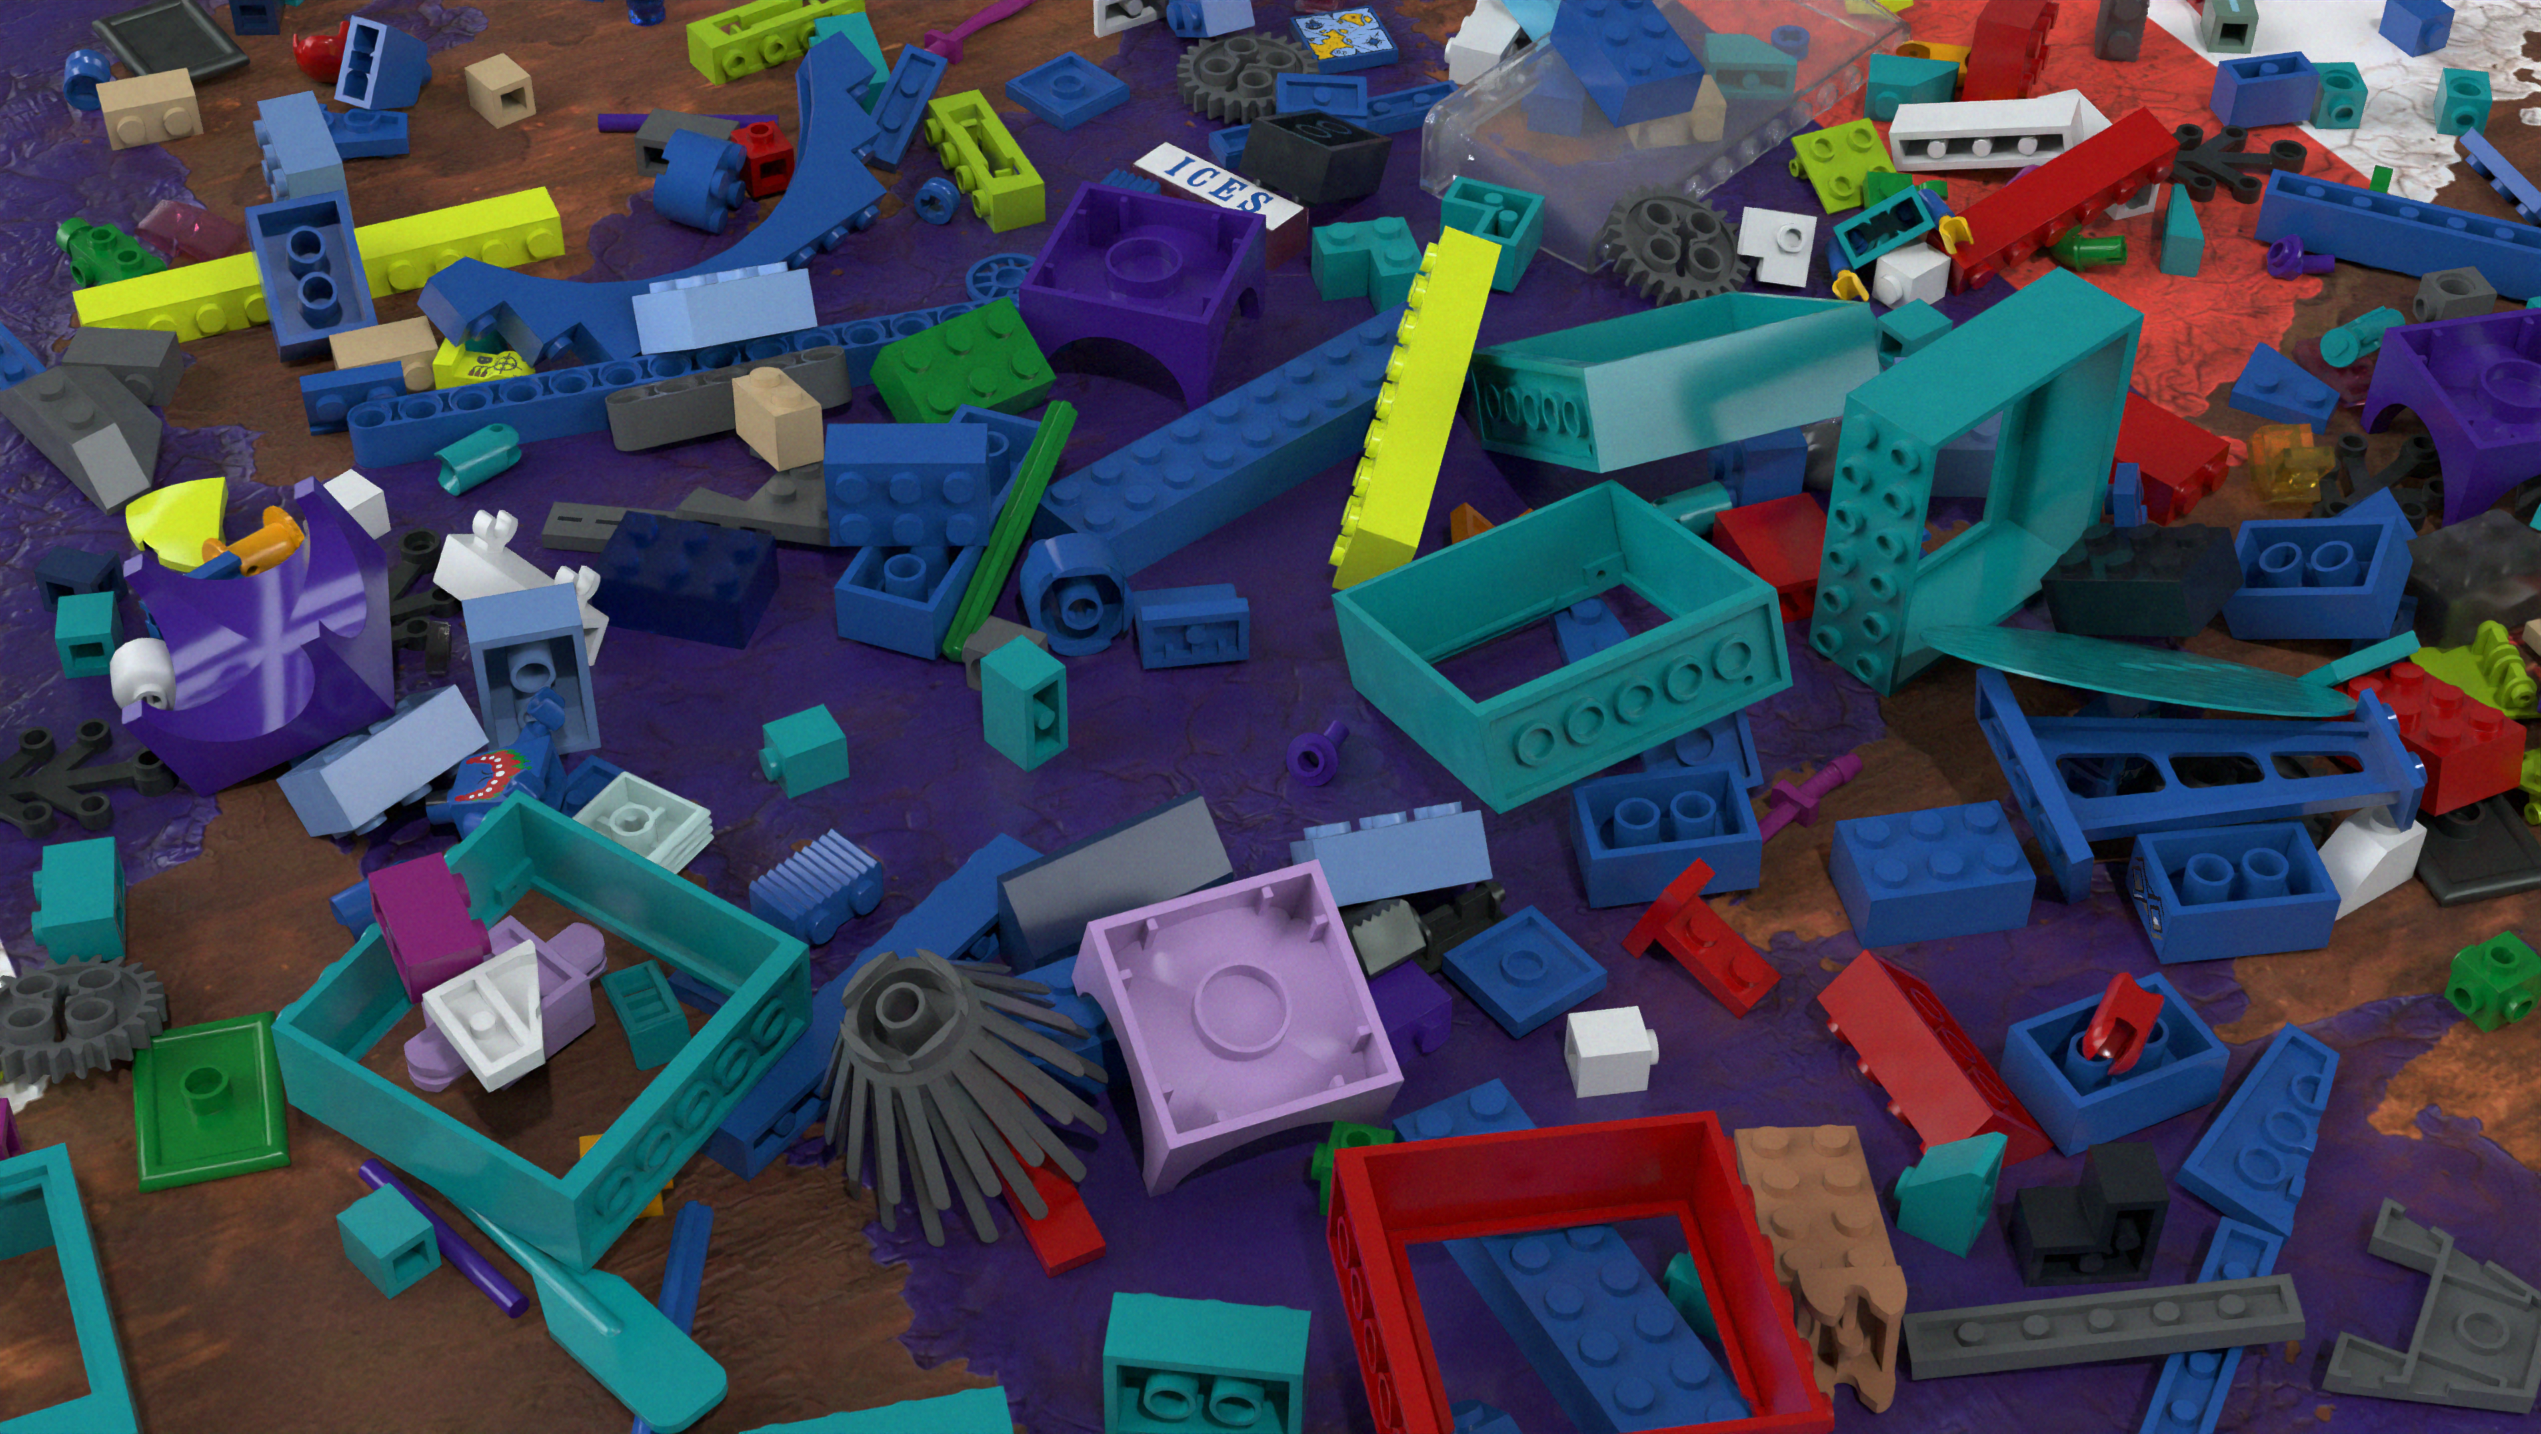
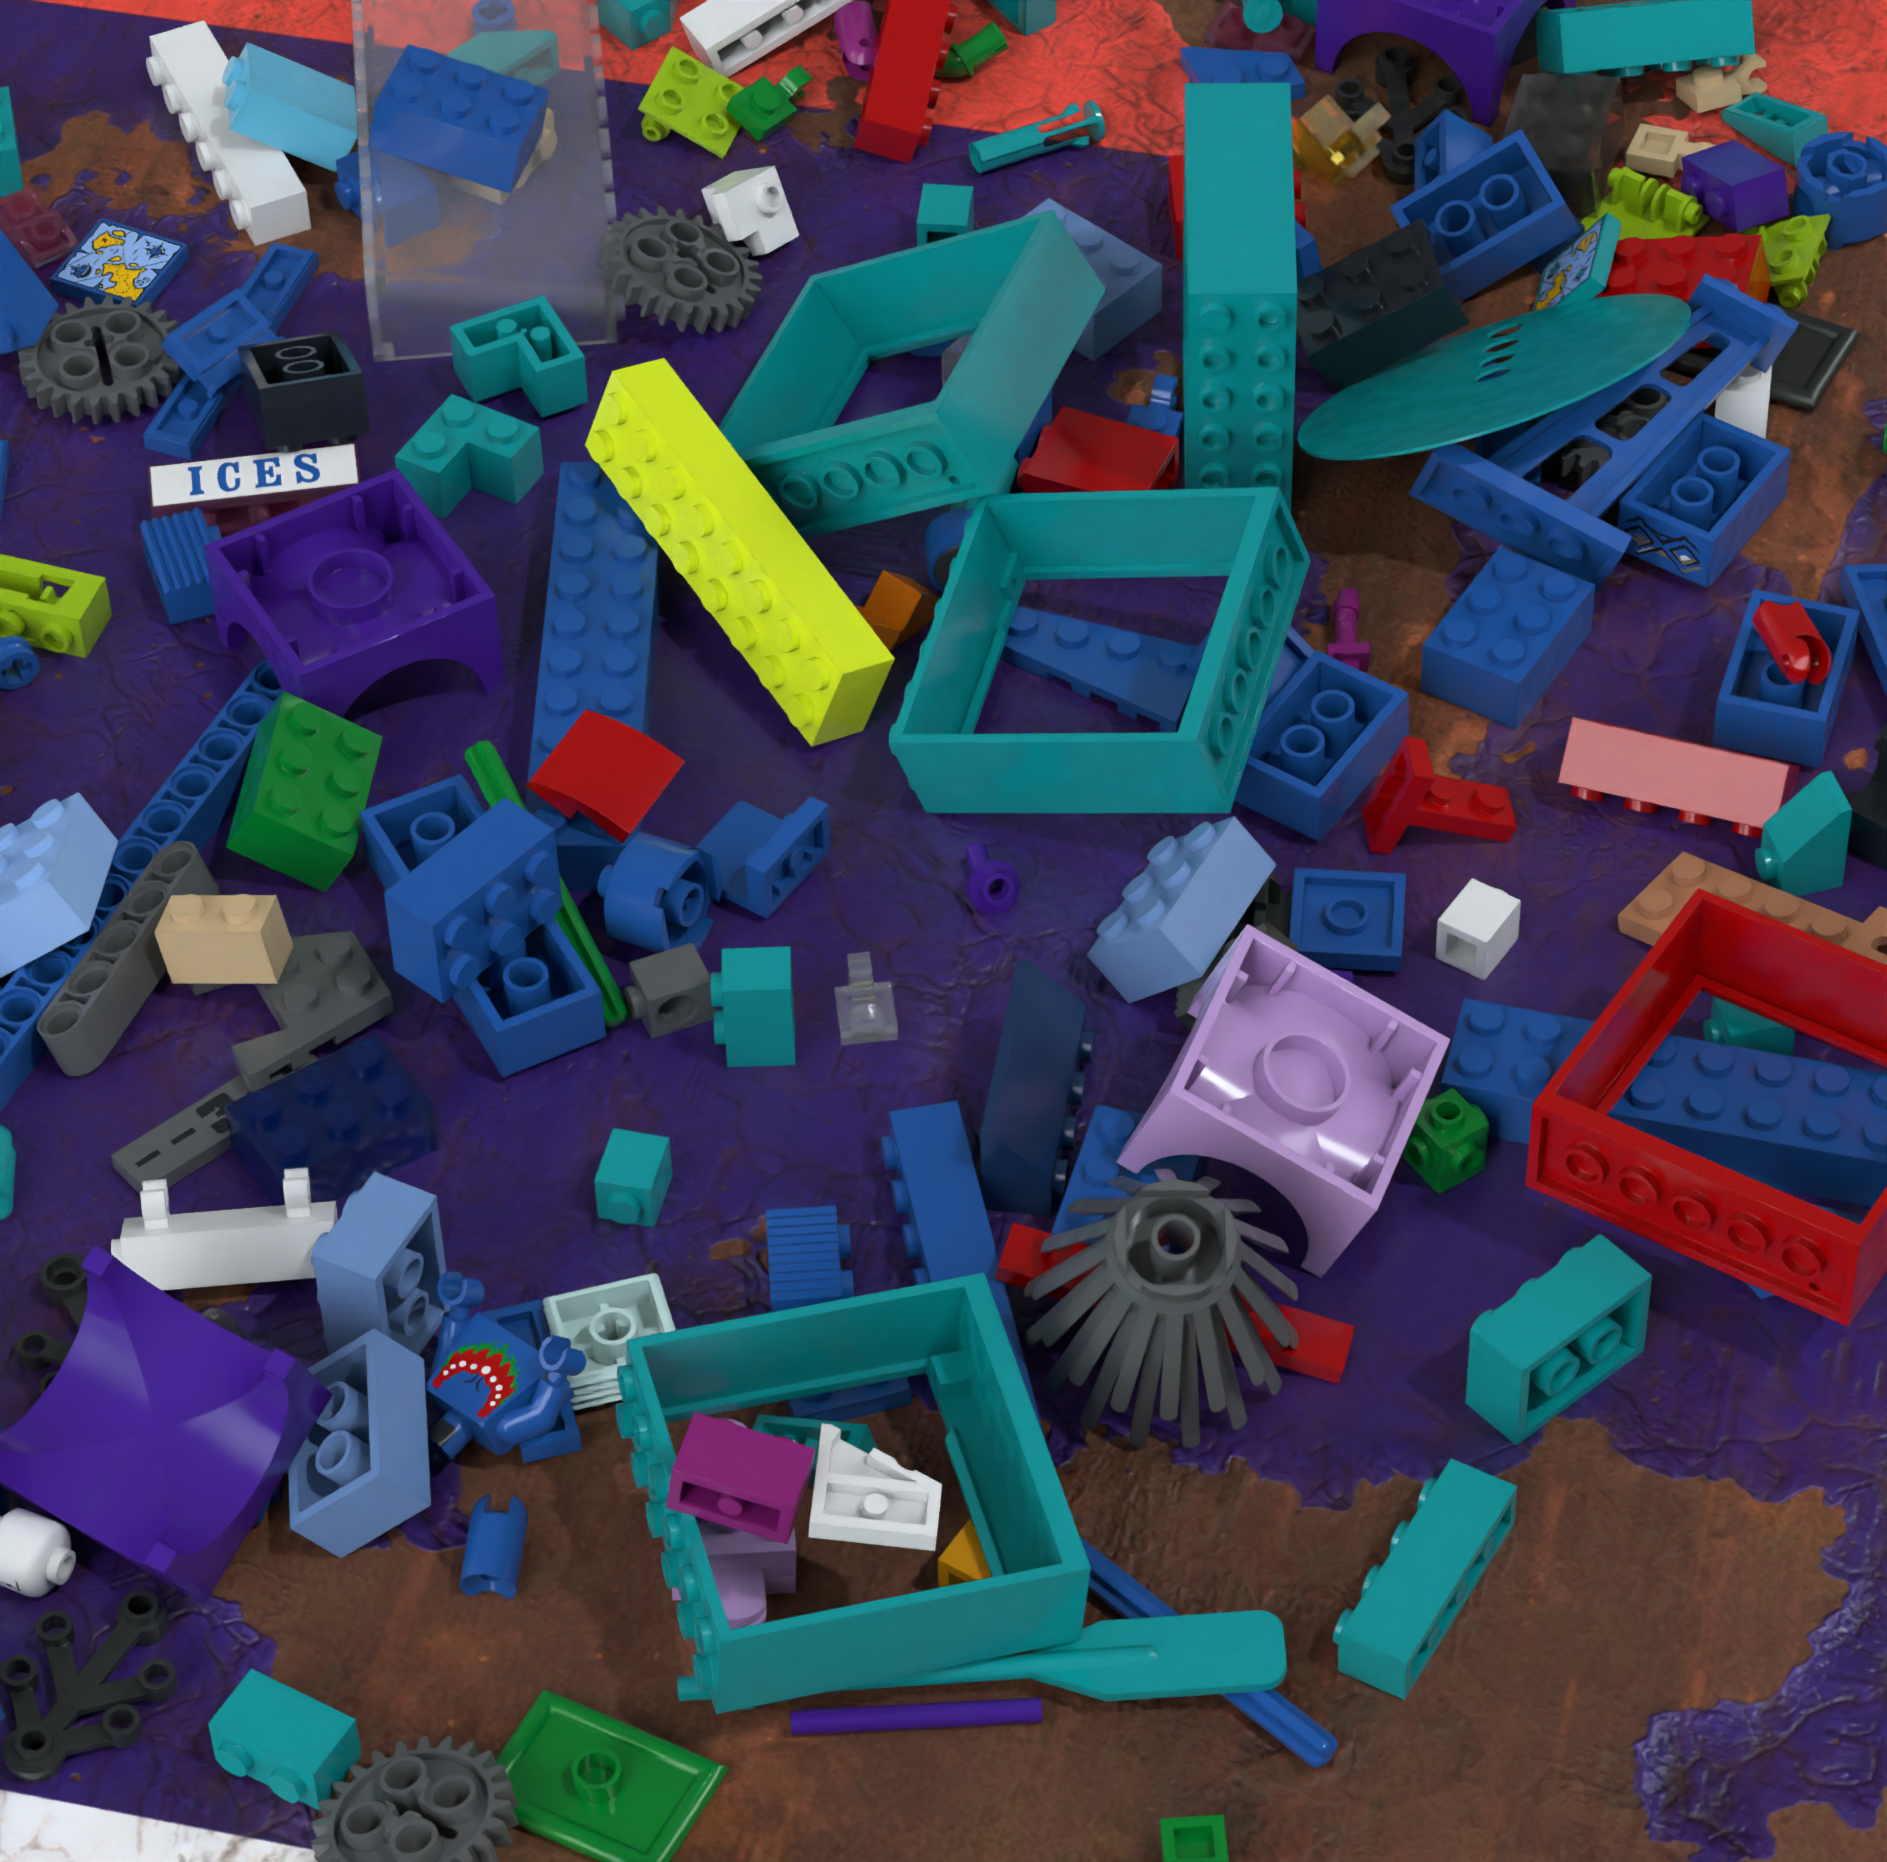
camera: 45 degrees left, 5 degrees up
teal brick [336,1182,442,1300] -> none
blue wheel [966,253,1036,301] -> none
torso [1824,184,1974,302] -> none
white brick [1872,237,1951,310] -> none
none -> red slope [526,709,685,844]
none -> clear plate [834,952,898,1046]

